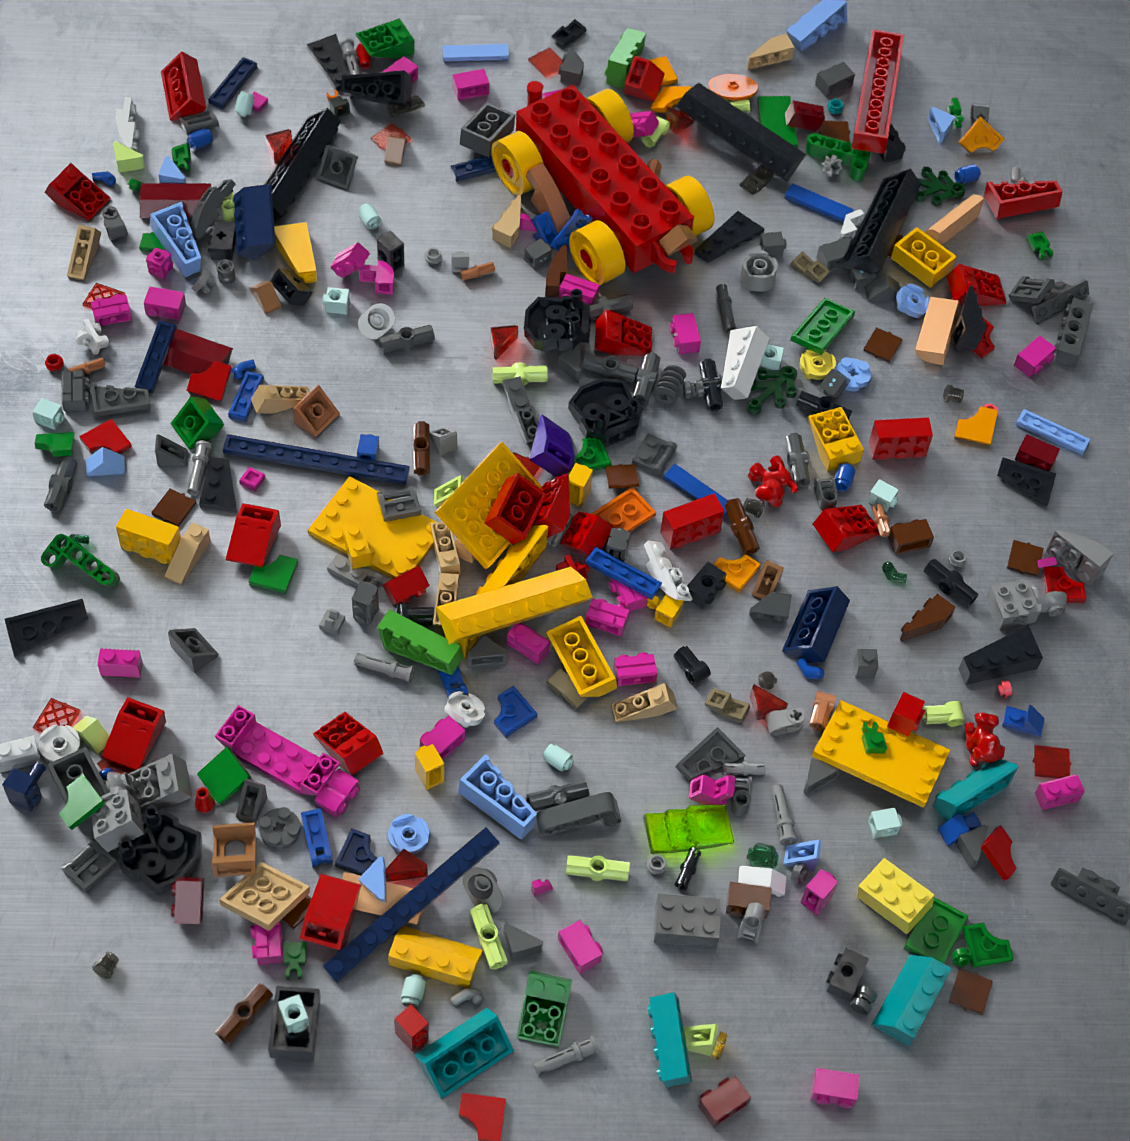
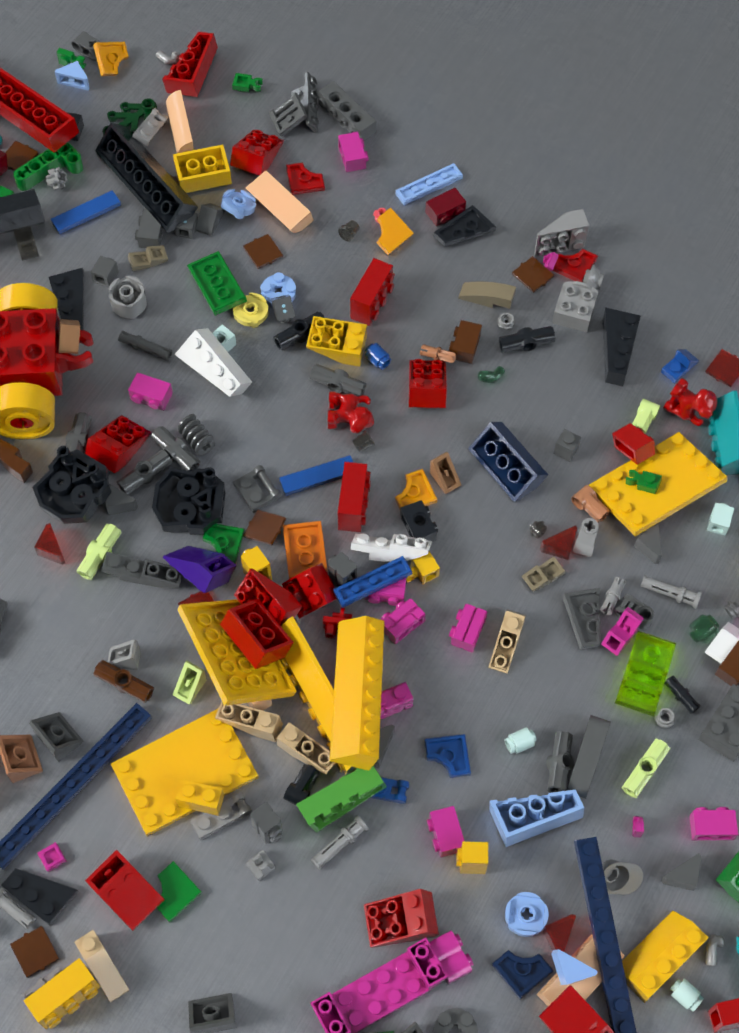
camera: 55 degrees left, 5 degrees up
blue plate [301,808,333,867] -> none
blue brick [357,434,379,460] -> none
dark grey plate [377,486,421,522] -> none
red piece [382,565,430,605] -> none
white plate [444,691,485,728] -> none
yellowish green piece [470,904,508,970] -> none
yellow slope [546,616,617,697] -> none
dark tan slope [546,669,588,710] -> none
dark pink brick [559,274,600,305] -> none
black piece [673,646,711,685] -> none
dark grey wheel [683,380,704,399] -> none
black piece [699,359,723,412] -> none
reddish brown piece [724,498,760,555] -> none
dark green plant [747,366,797,415] -> none
dark grey slope [749,592,792,622] -> none
light blue slope [783,840,822,872] -> none
blue arm [797,658,824,679] -> none
dark grey piece [814,477,838,511] -> none
white slope [839,209,864,241] -> none
light aqua brick [867,479,899,513] -> none
reddish brown slope [900,594,956,641] -> none
black slope [951,286,987,351] -> none
blue brick [954,164,981,184] -> none
coral plate [997,680,1013,699] -> none
none -> dark grey slope [29,712,84,762]
none -> light grey plate [132,108,169,146]
none -> dark tan slope [458,281,516,309]

